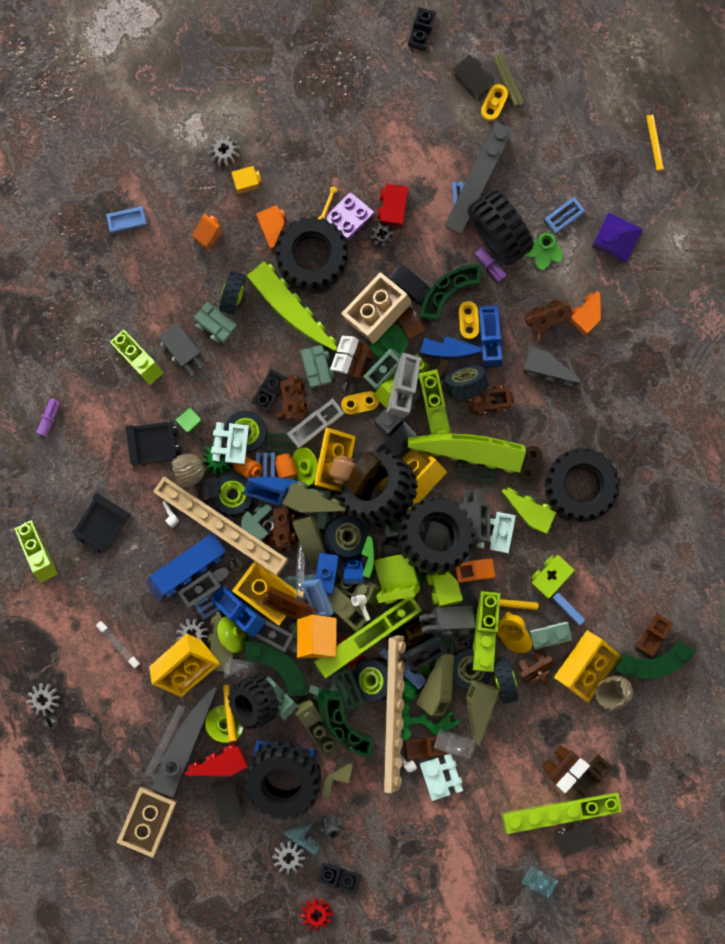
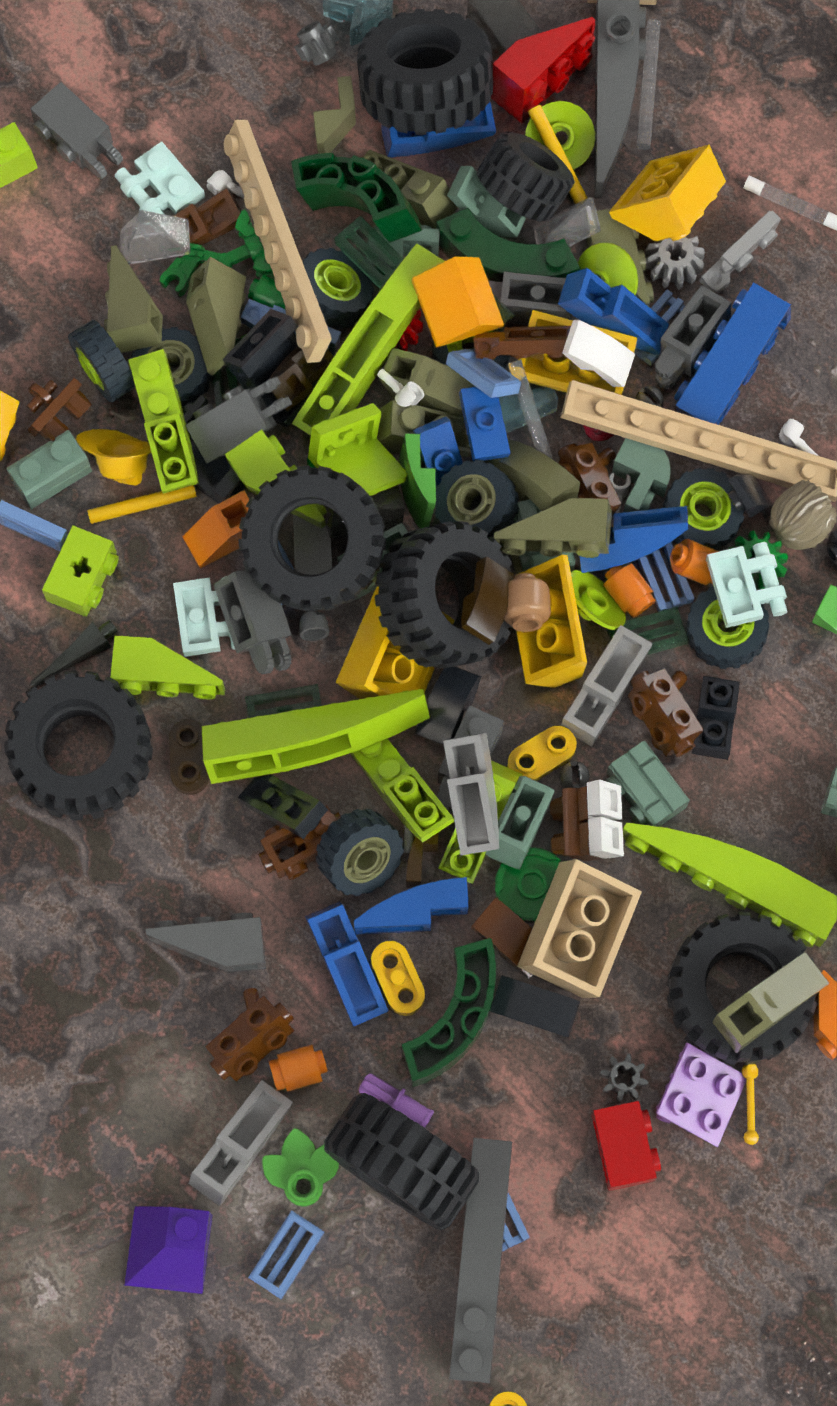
camera: 160 degrees right, 10 degrees down
orange slope [569,291,601,336] -> none
none -> dark grey hinge [30,82,123,180]
none -> pearl dark grey piece [31,620,118,687]
none -> light grey slope [188,1080,293,1206]
none -> black plate [237,774,328,839]
none -> orange brick [269,1044,328,1092]
none -> white slope [562,320,635,387]
none -> light grey hinge [699,210,781,294]
none -> slope [712,952,829,1053]

